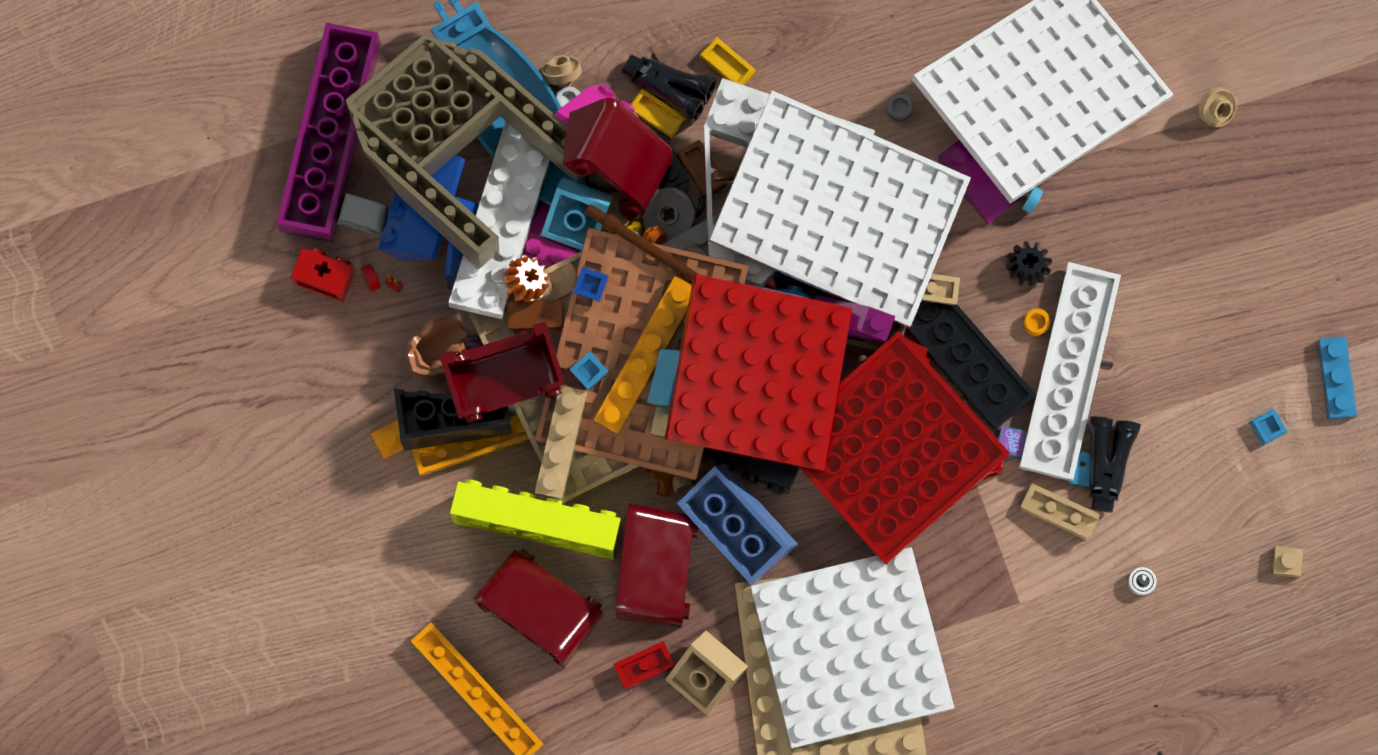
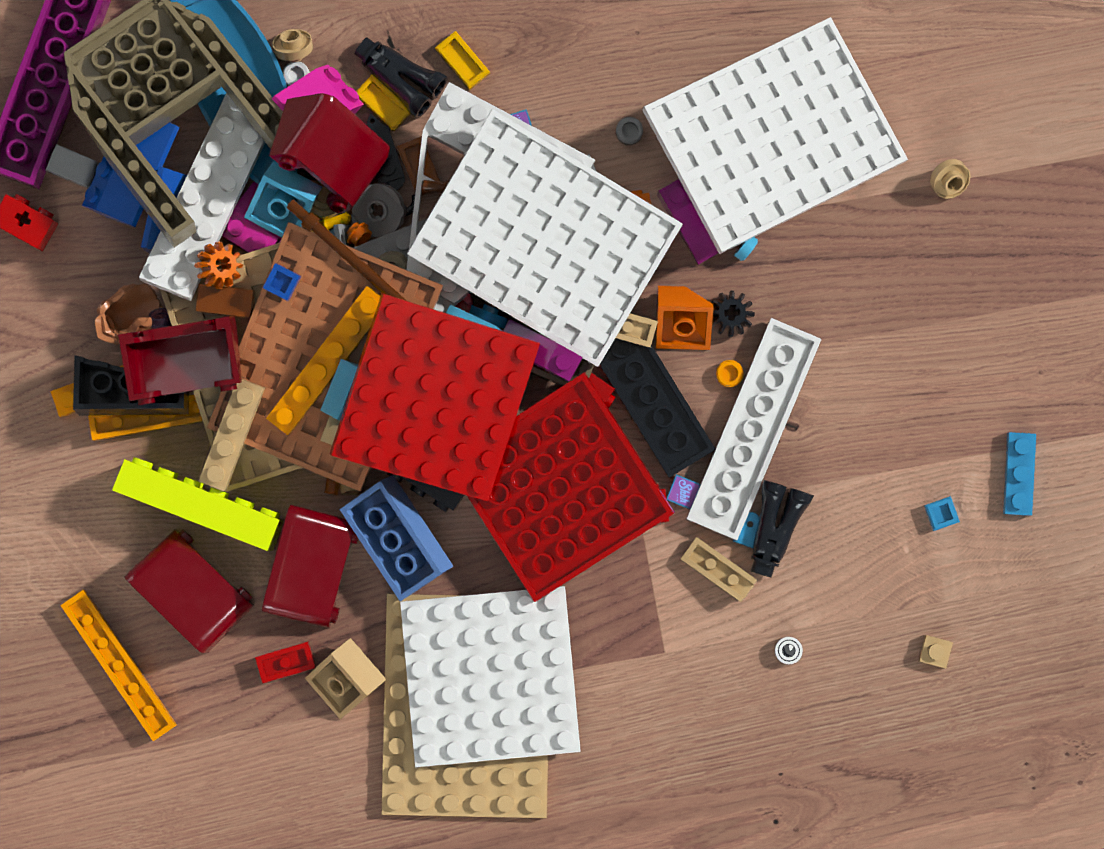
camera: 10 degrees right, 10 degrees up
red tile [360,264,381,292] -> none
red piece [385,274,403,293] -> none
dark azure plate [569,351,609,391] -> none
none -> orange slope [656,286,713,350]

